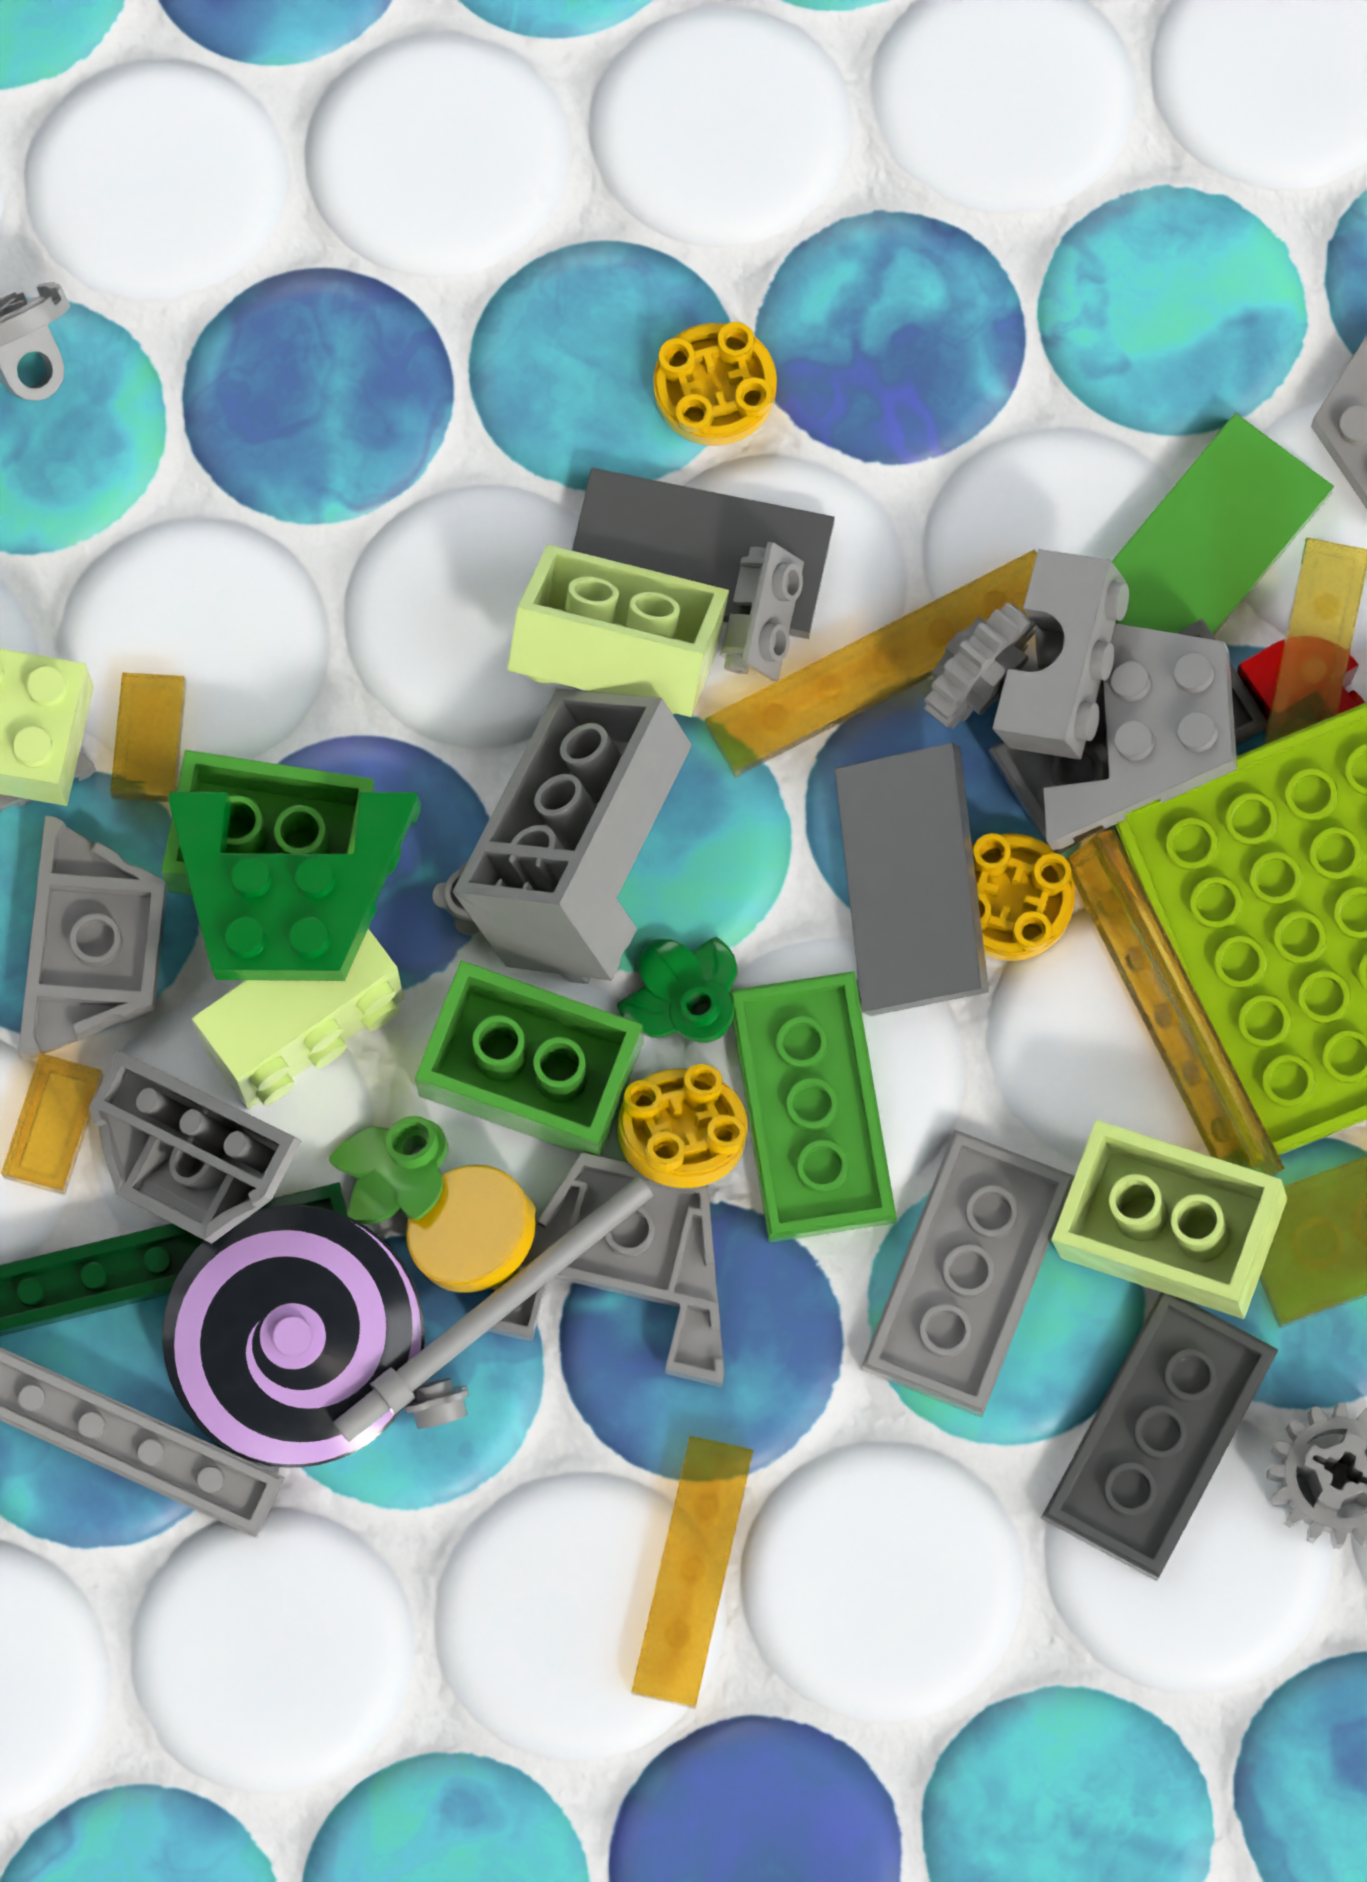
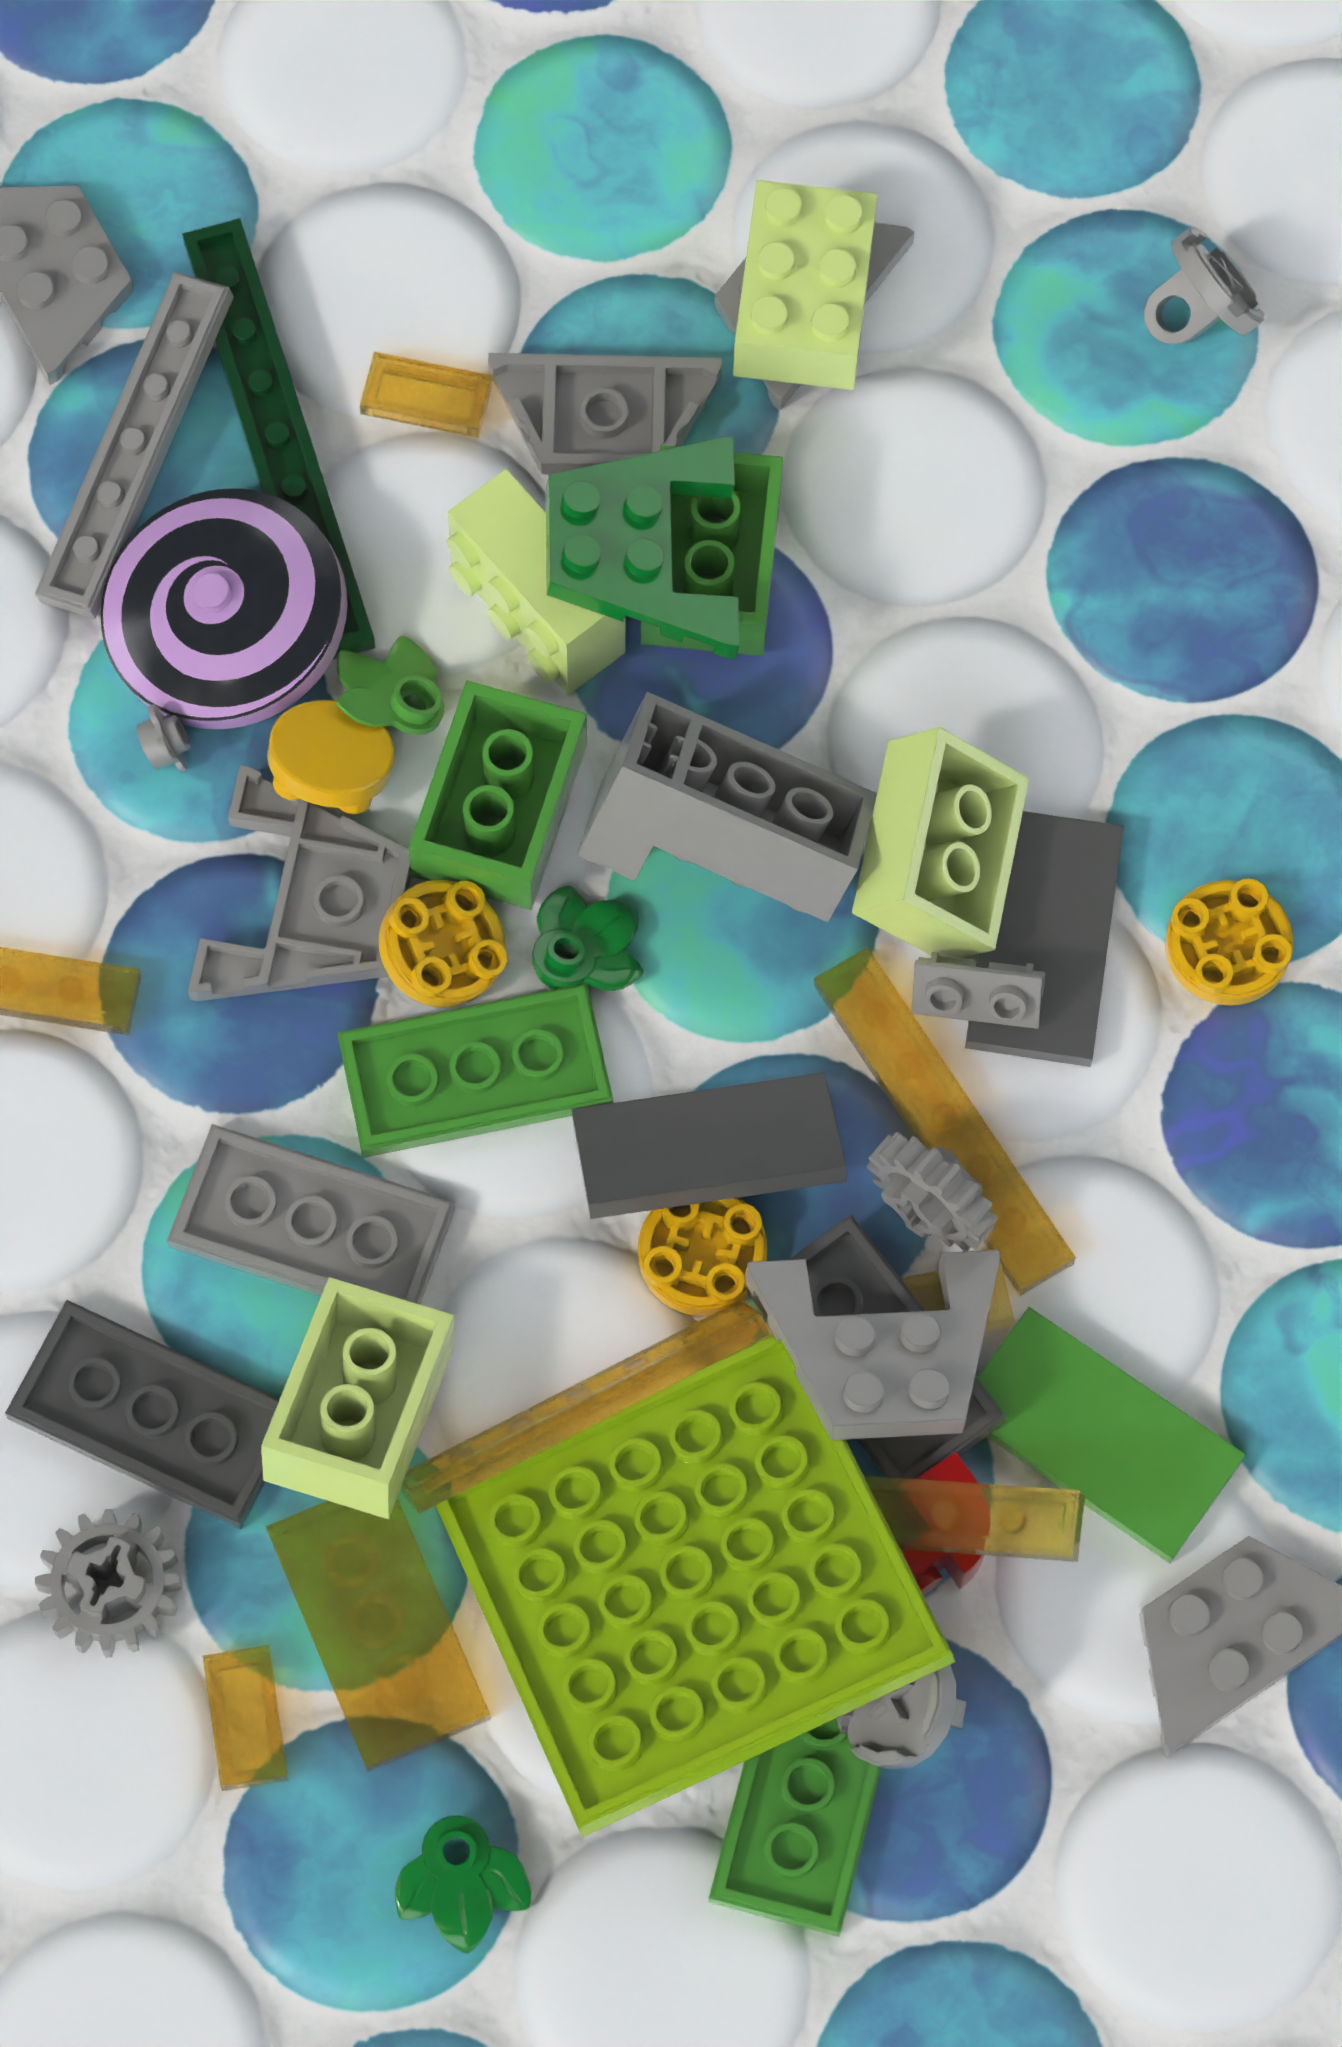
camera: 85 degrees right, 5 degrees down
light grey wedge [89,1050,302,1244] -> none
clear yellow tile [110,672,187,802] -> none
light grey bar [333,1176,654,1443] -> none
light grey arch [992,549,1129,760] -> none

